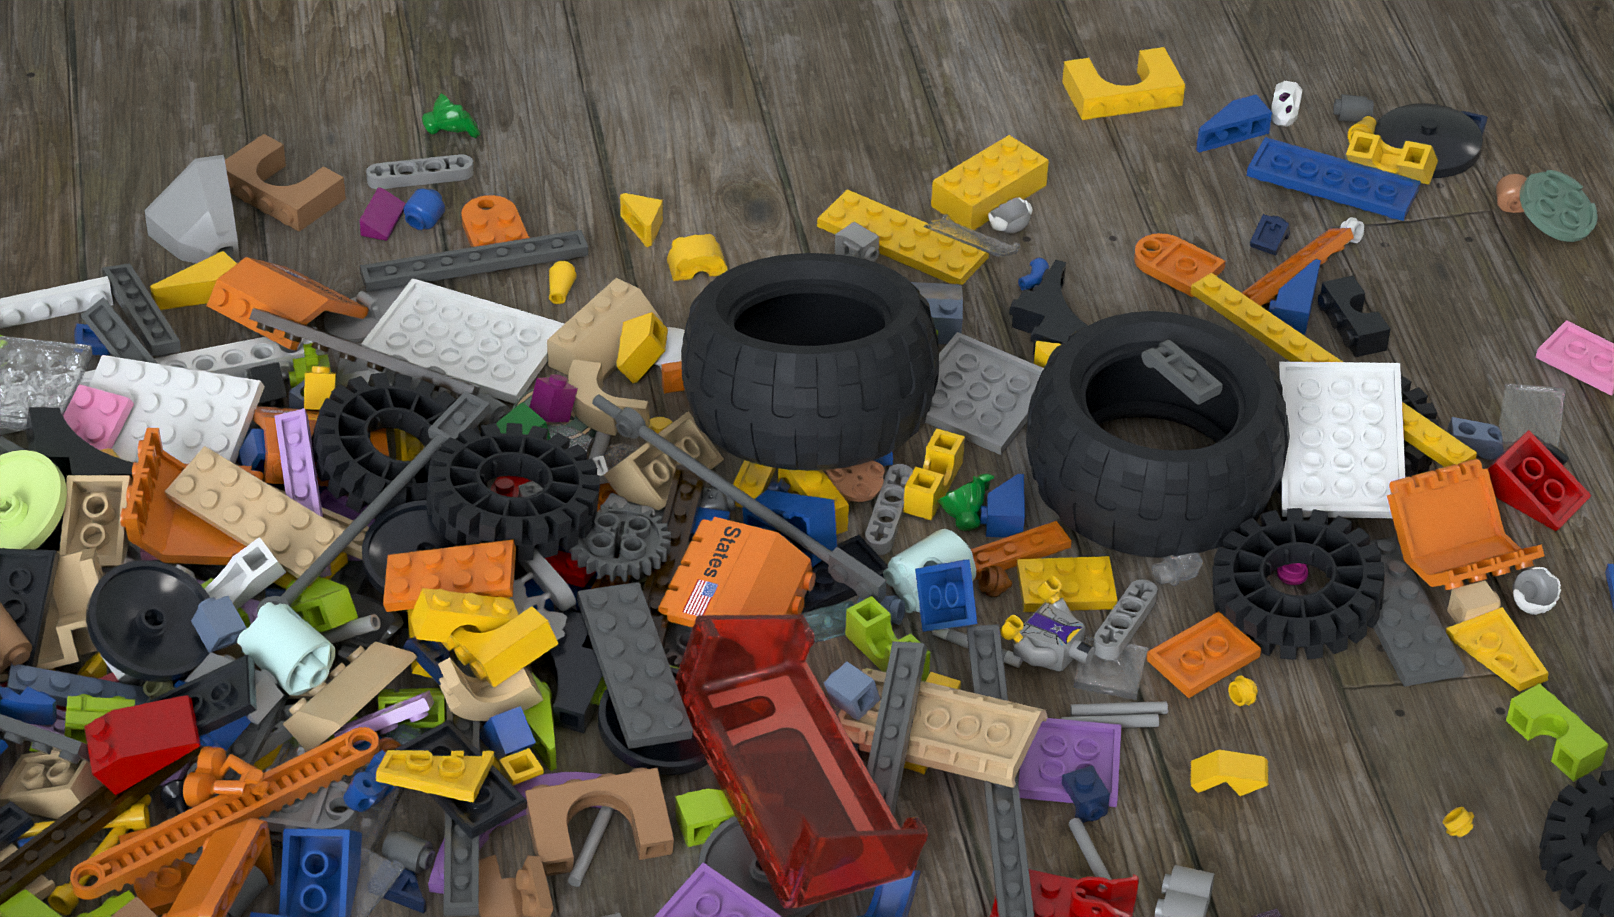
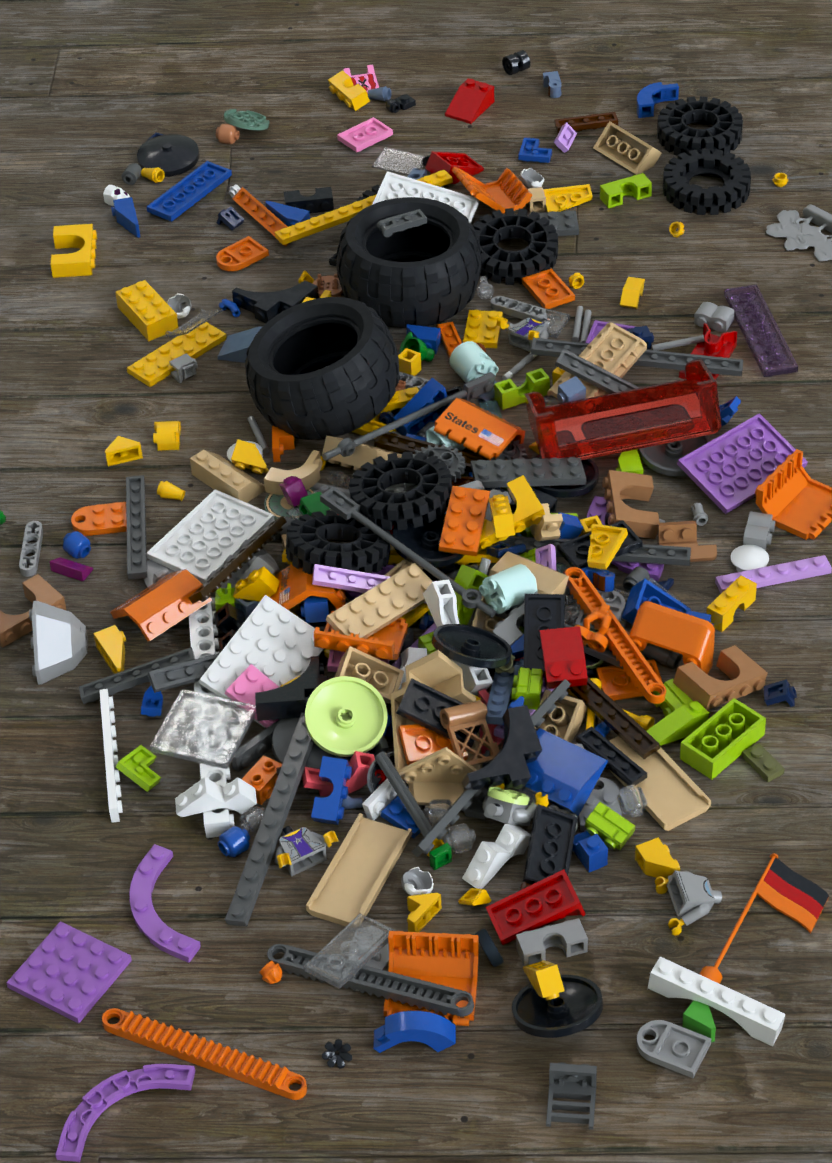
camera: 75 degrees left, 0 degrees up
sand blue brick [191,596,247,653] -> none
blue slope [915,559,977,632] -> none
yellow arch [1346,131,1438,185] -> none

